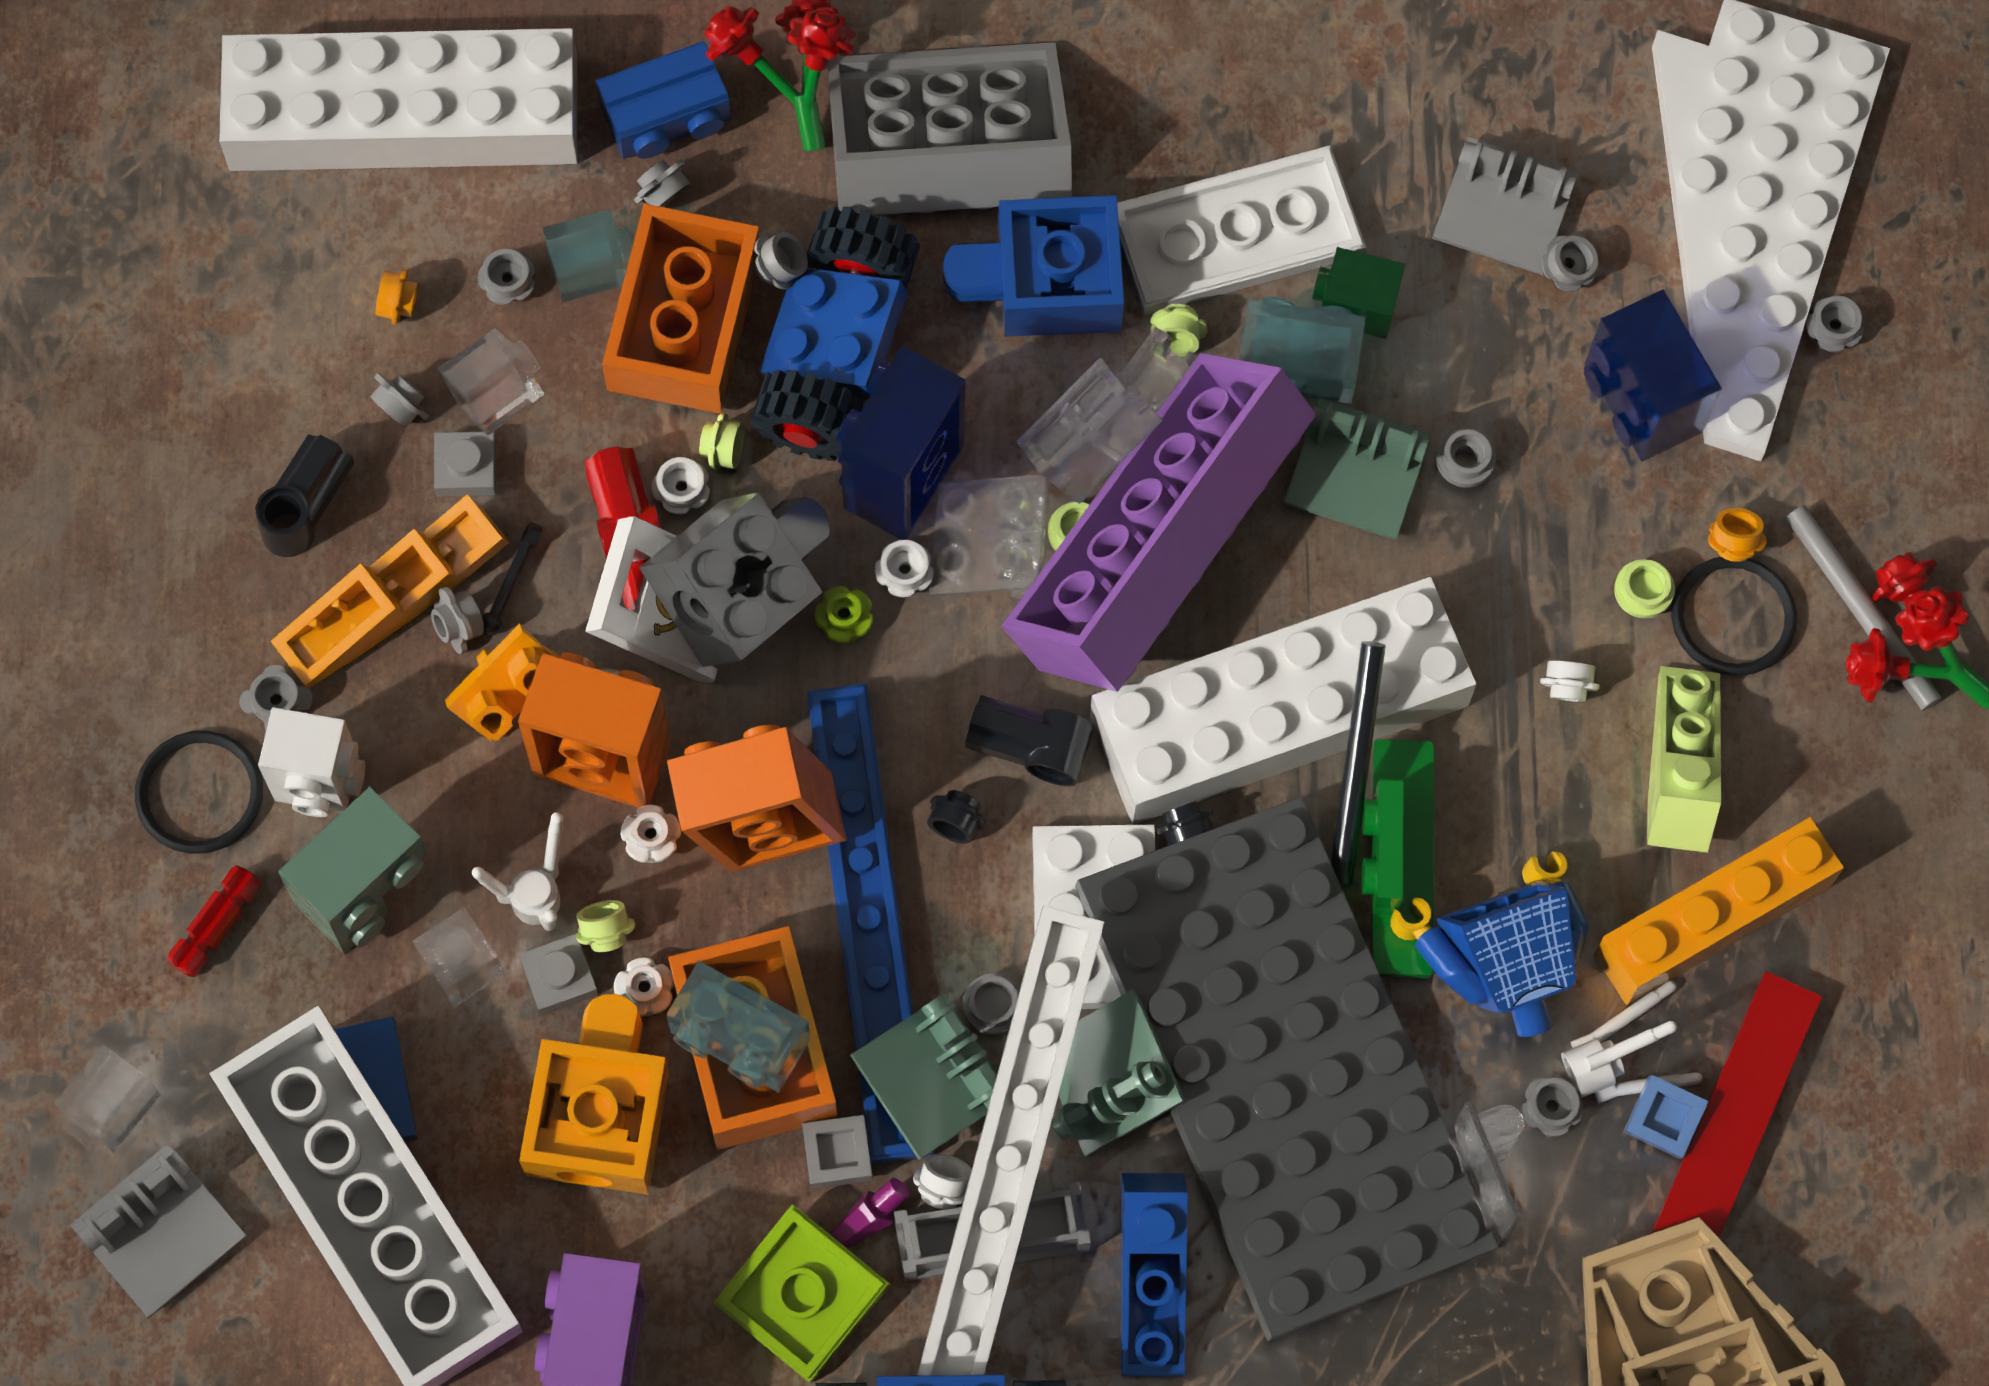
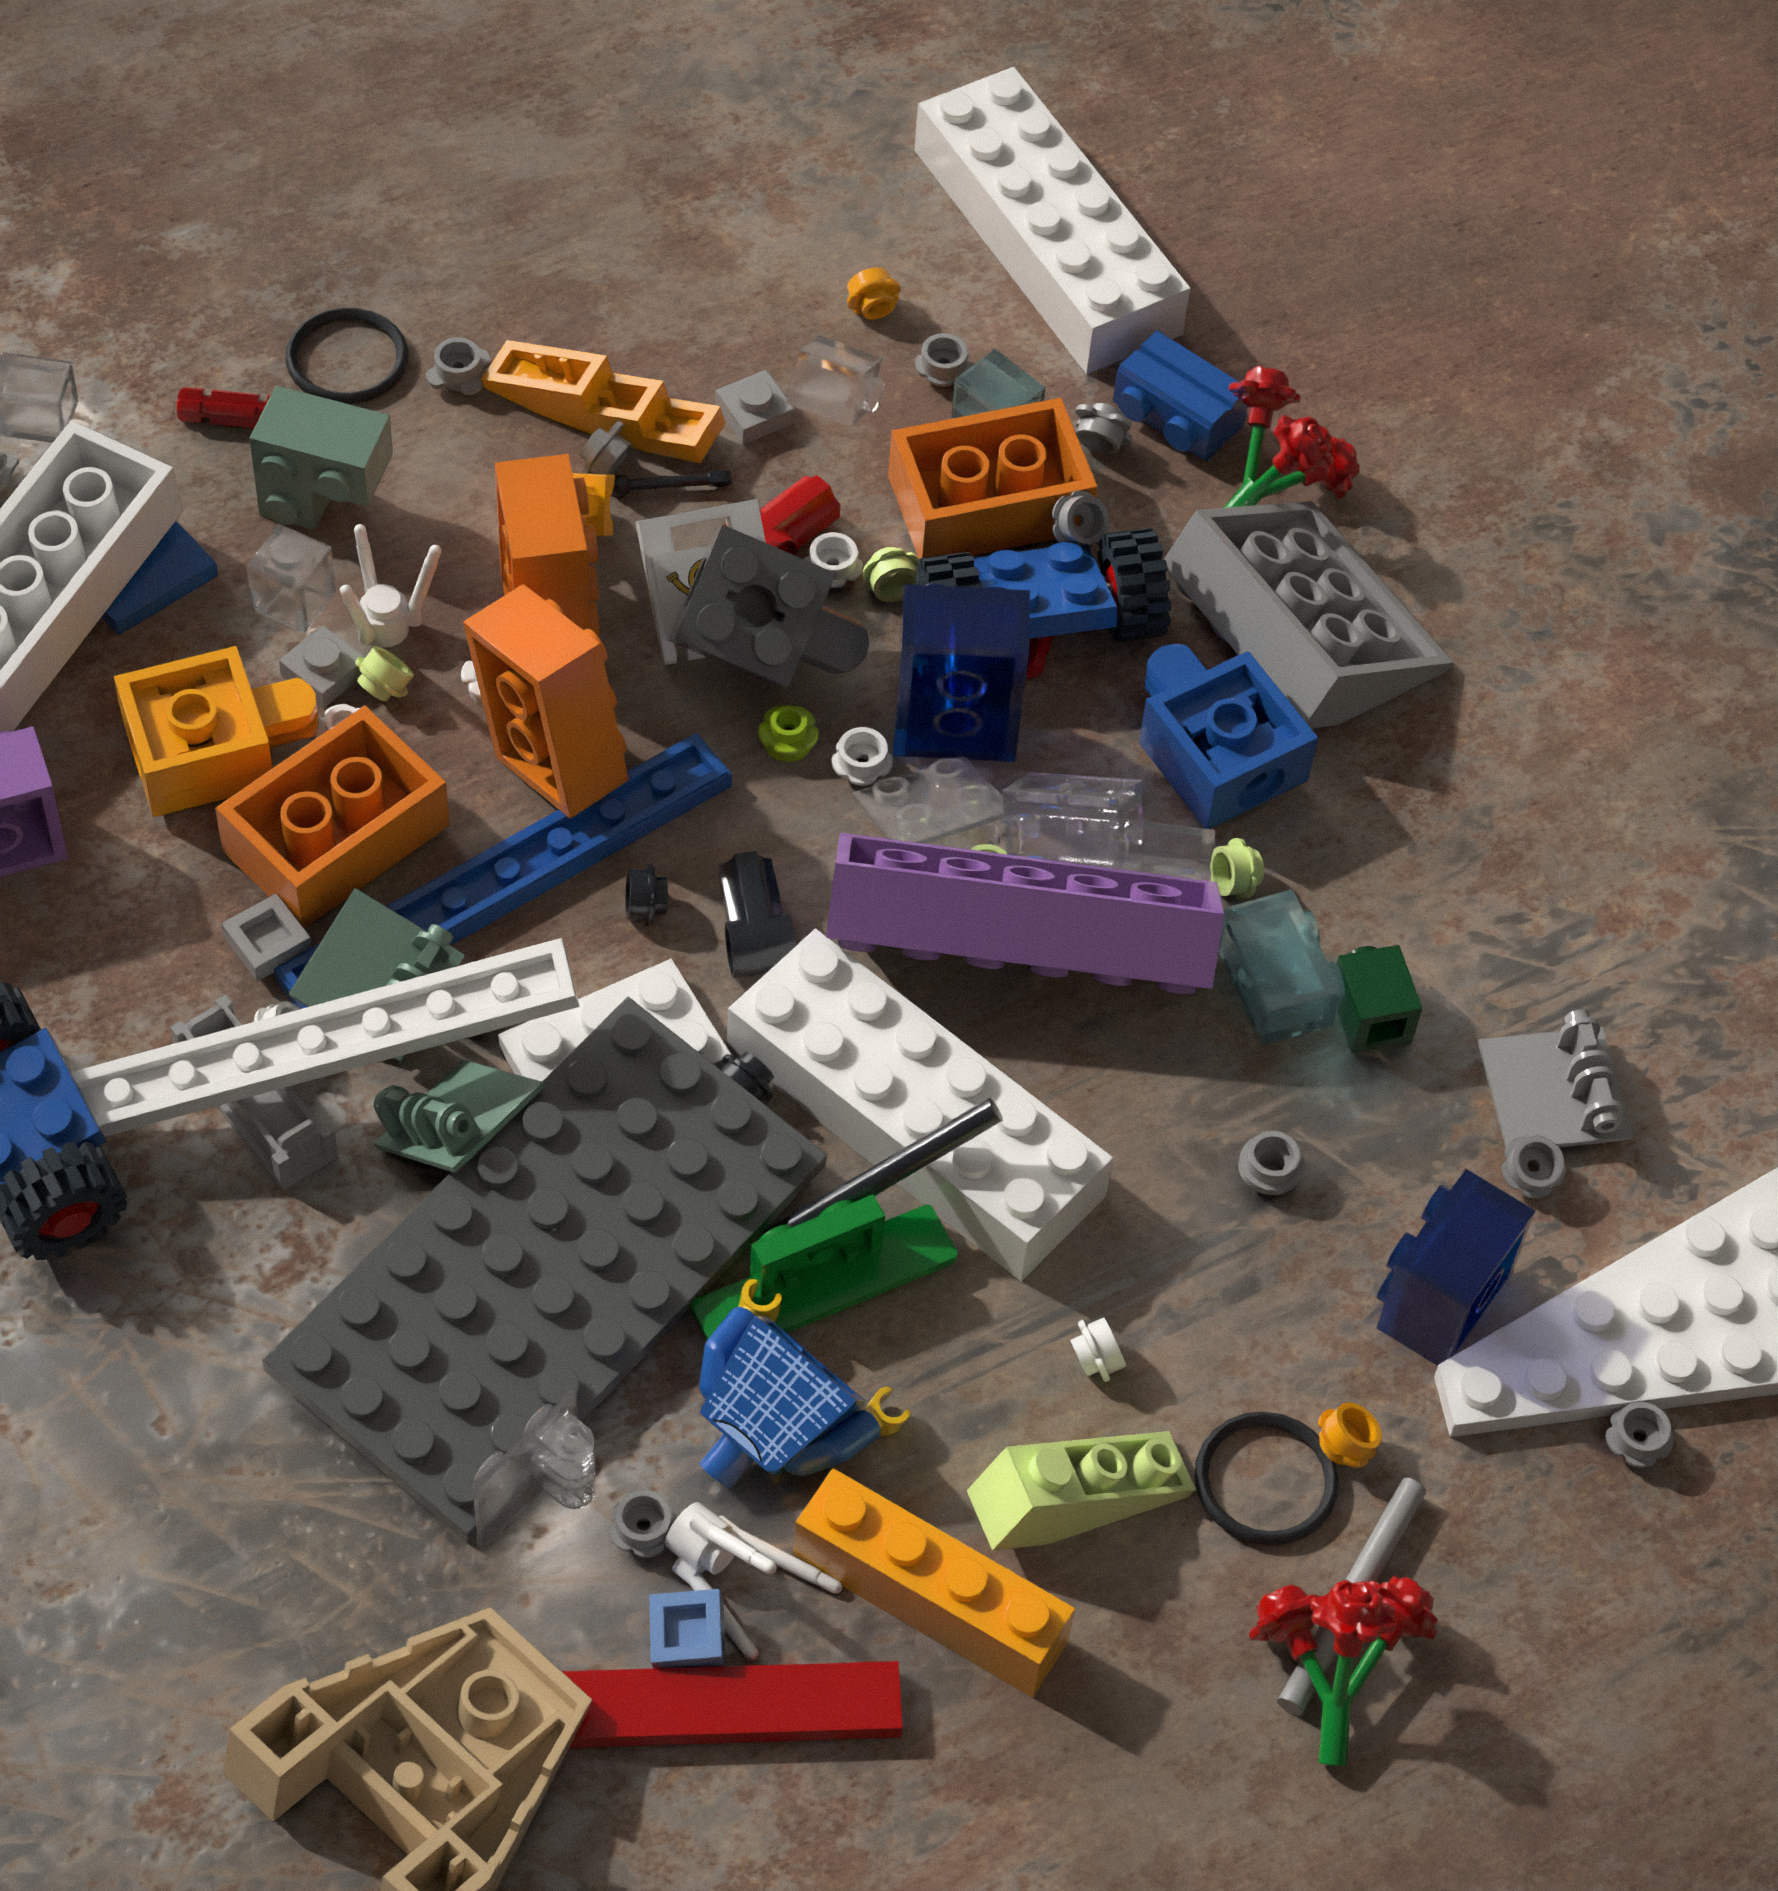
camera: 60 degrees right, 15 degrees down
black piece [255,434,354,557] -> none
white brick [258,707,365,817] -> none
light grey plate [370,373,430,427] -> none
clear light blue brick [666,961,811,1093] -> none
lime tile [713,1204,891,1383] -> none
magenta bar [829,1178,909,1248] -> none
white tile [1117,145,1366,316] -> none
blue slope [1121,1173,1188,1376] -> none
sand green hinge [1283,398,1432,540] -> none
yellowish green plate [1614,559,1675,619] -> none

